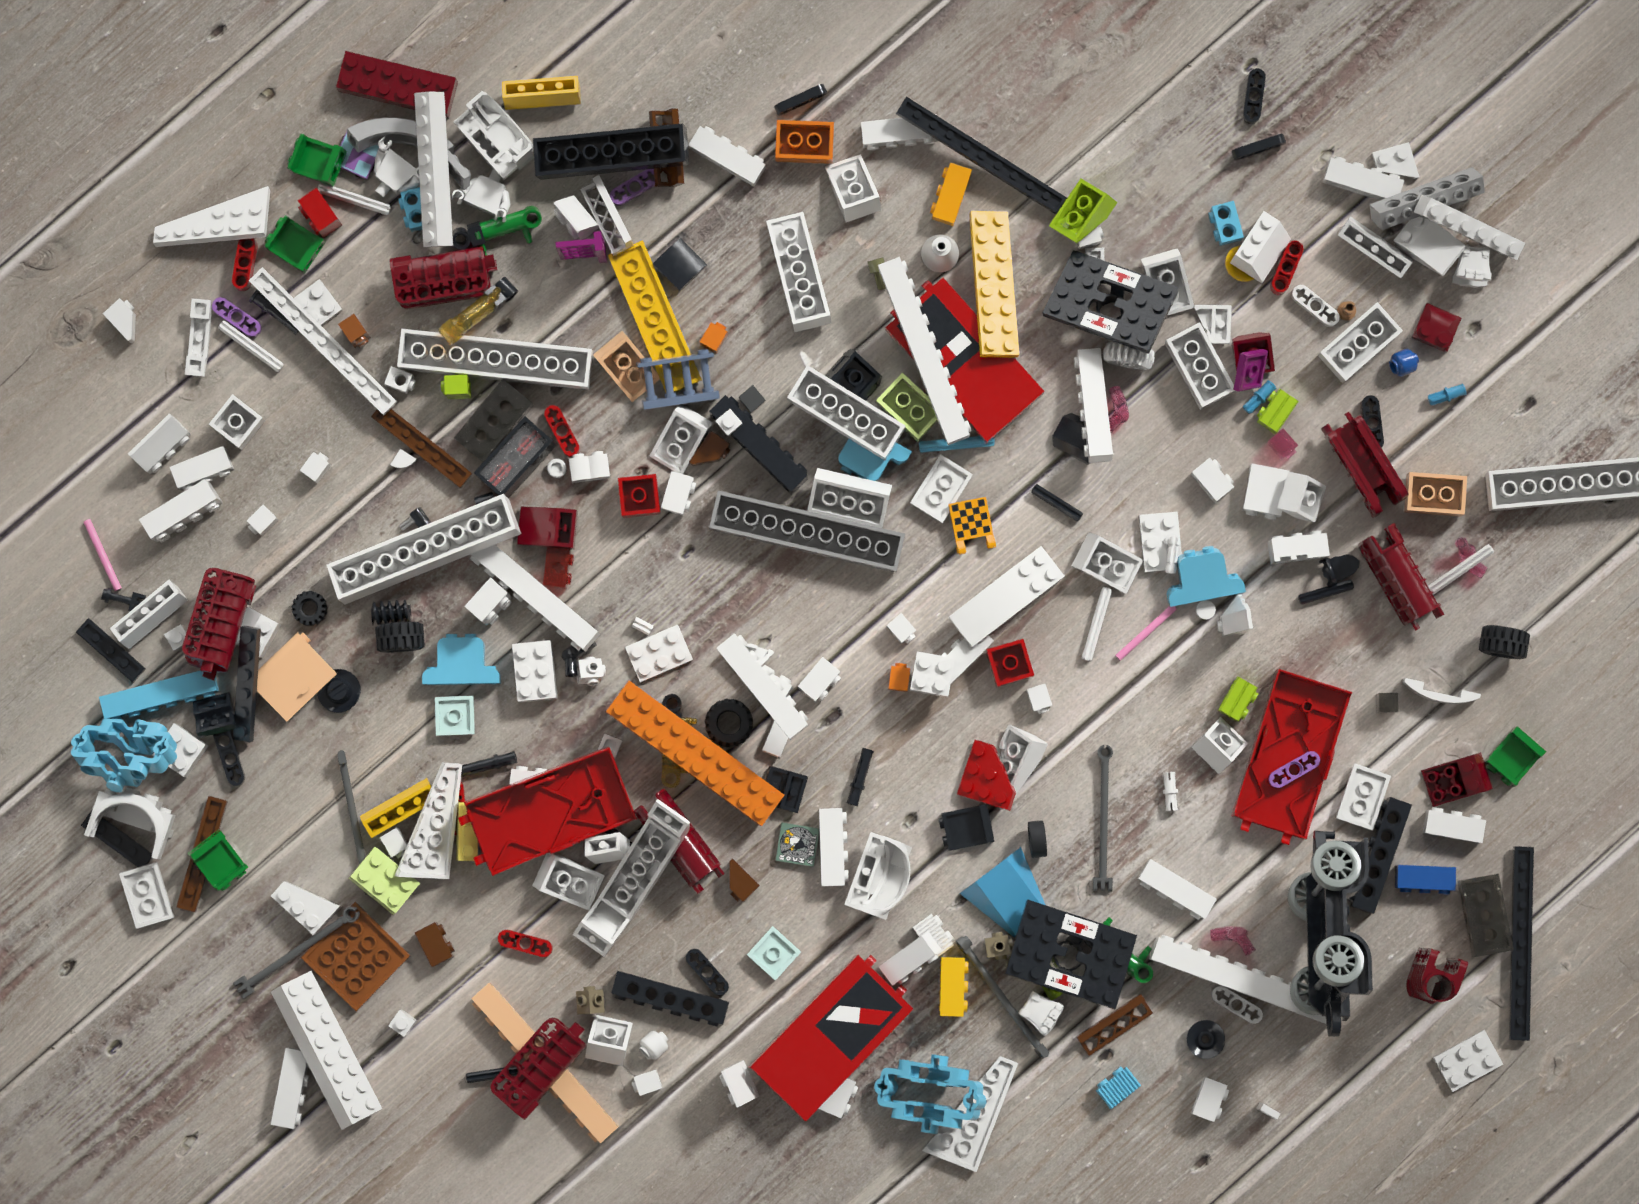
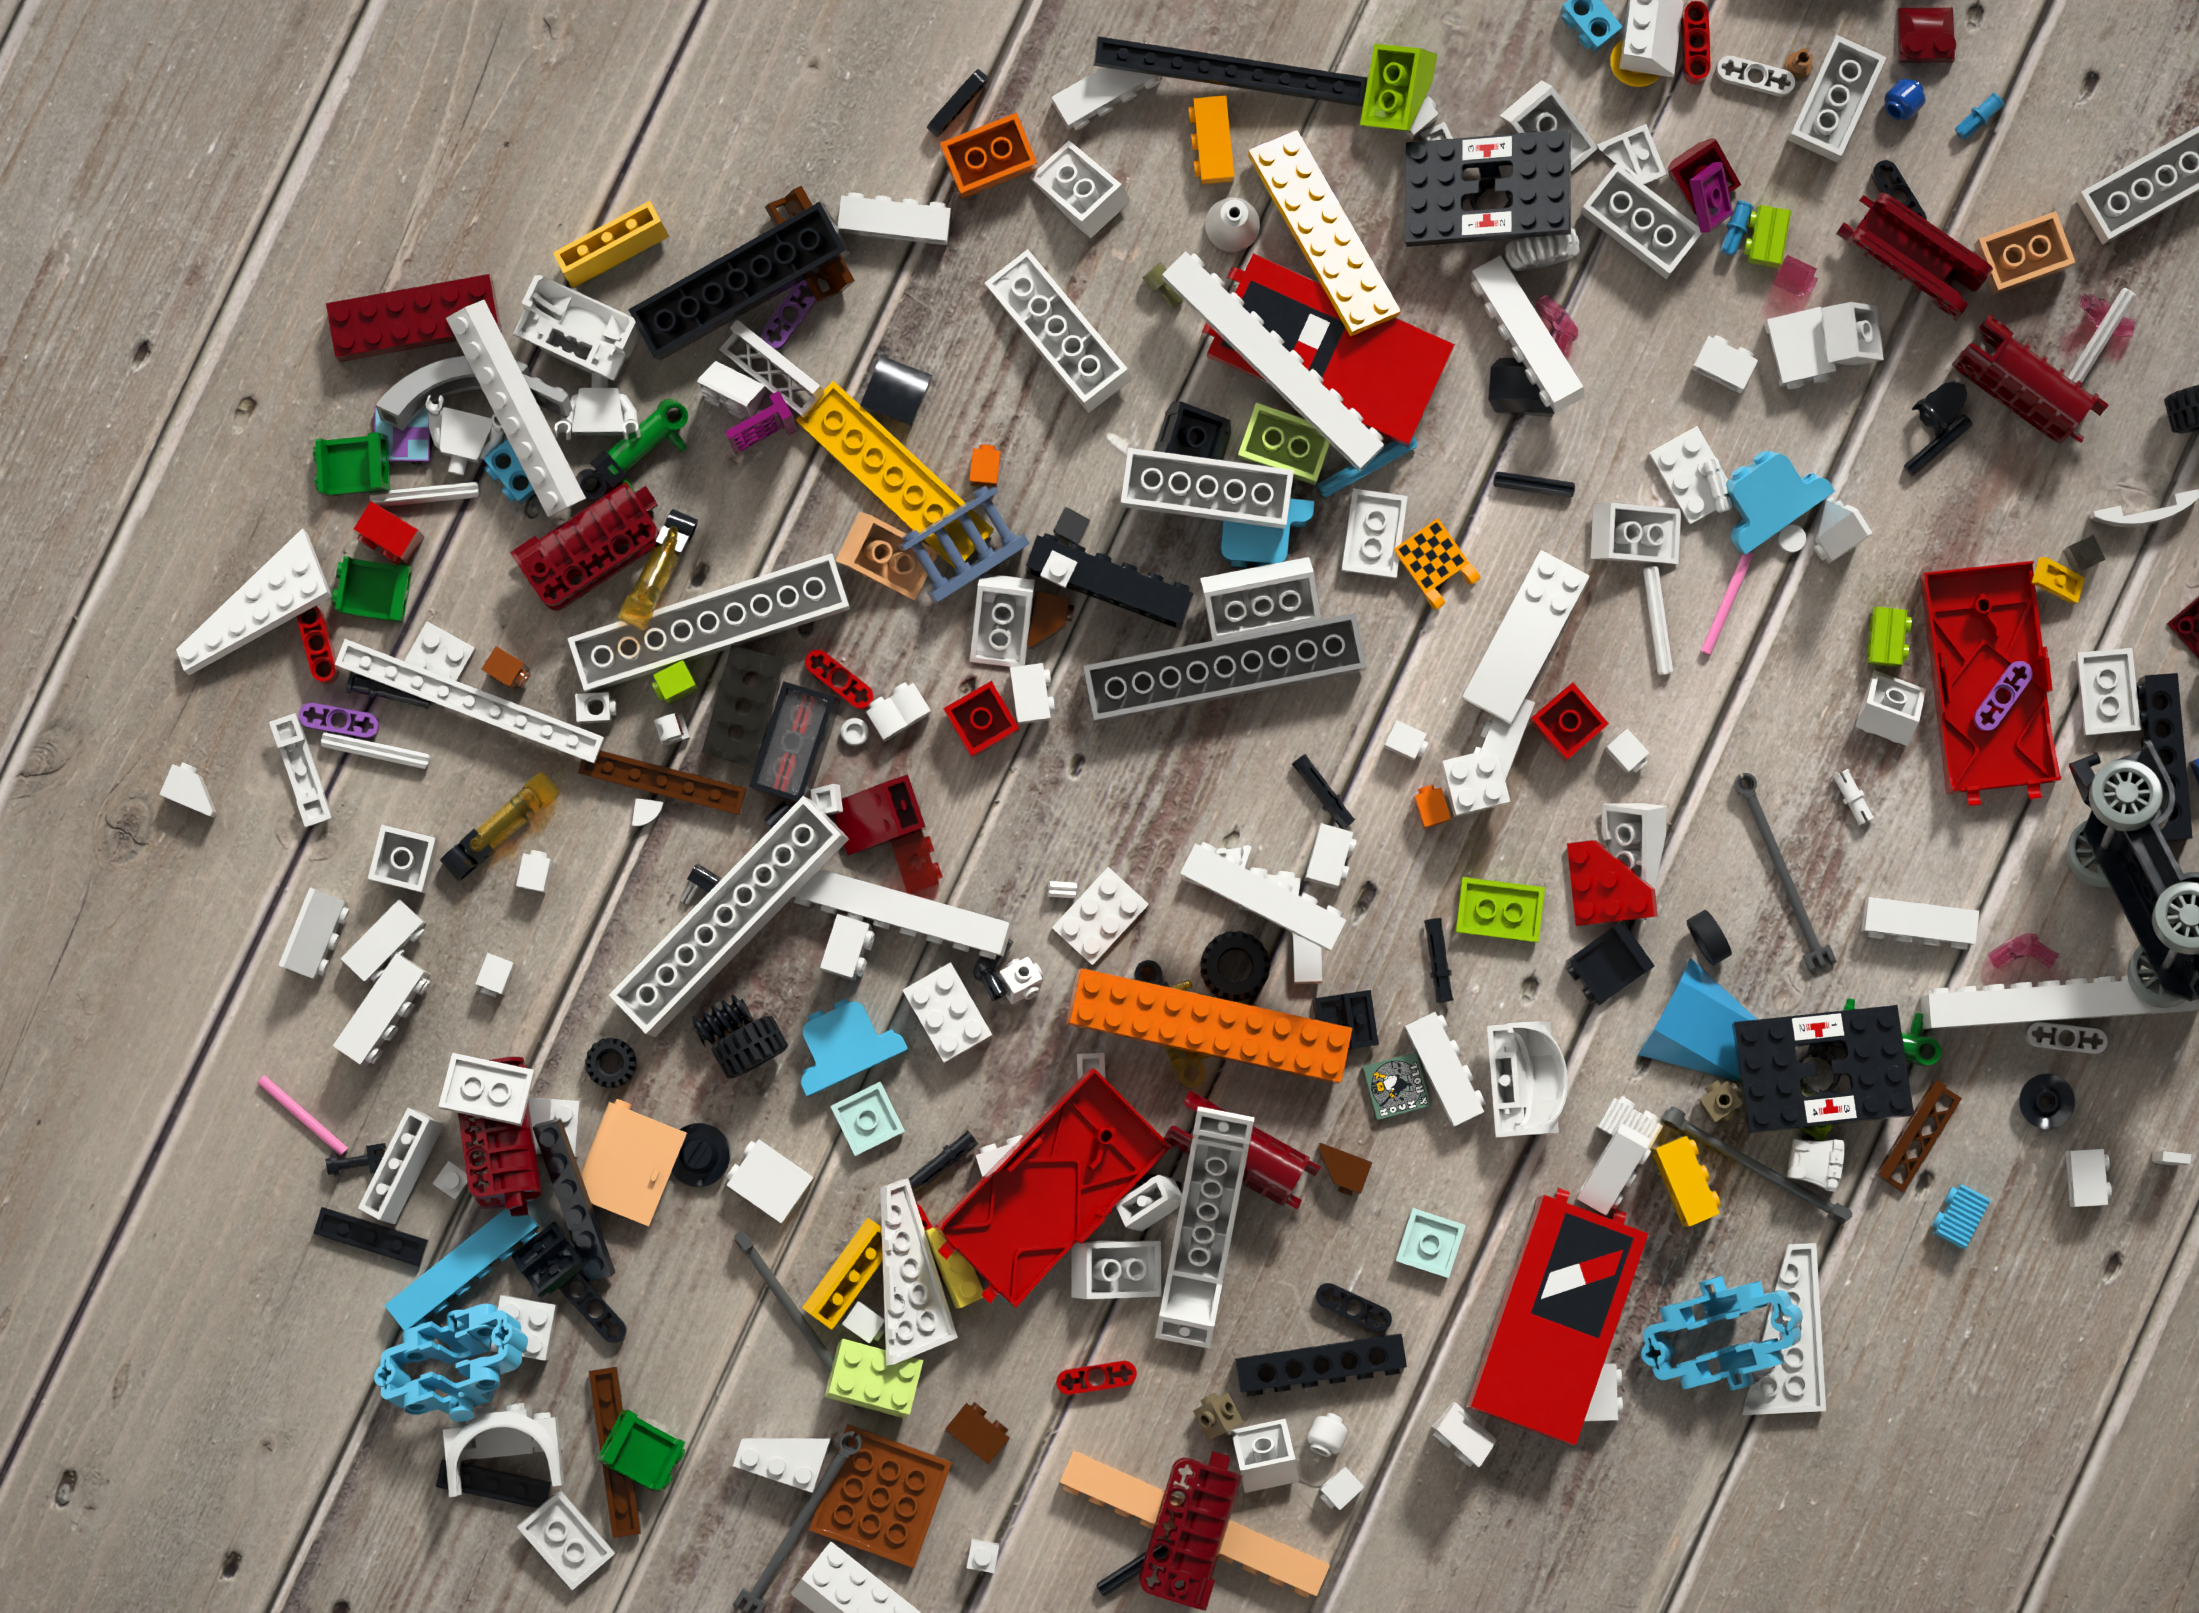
camera: 30 degrees left, 0 degrees up
white wedge [1267,530,1330,565] -> none
none -> white plate [439,1053,535,1126]
none -> clear yellow piece [440,771,561,881]
none -> white leg [654,713,690,746]
none -> white brick [726,1139,814,1224]
none -> white plate [811,784,843,816]
none -> black pin [1292,754,1356,829]
none -> lime plate [1455,877,1545,943]
none -> yellow plate [2032,557,2085,604]

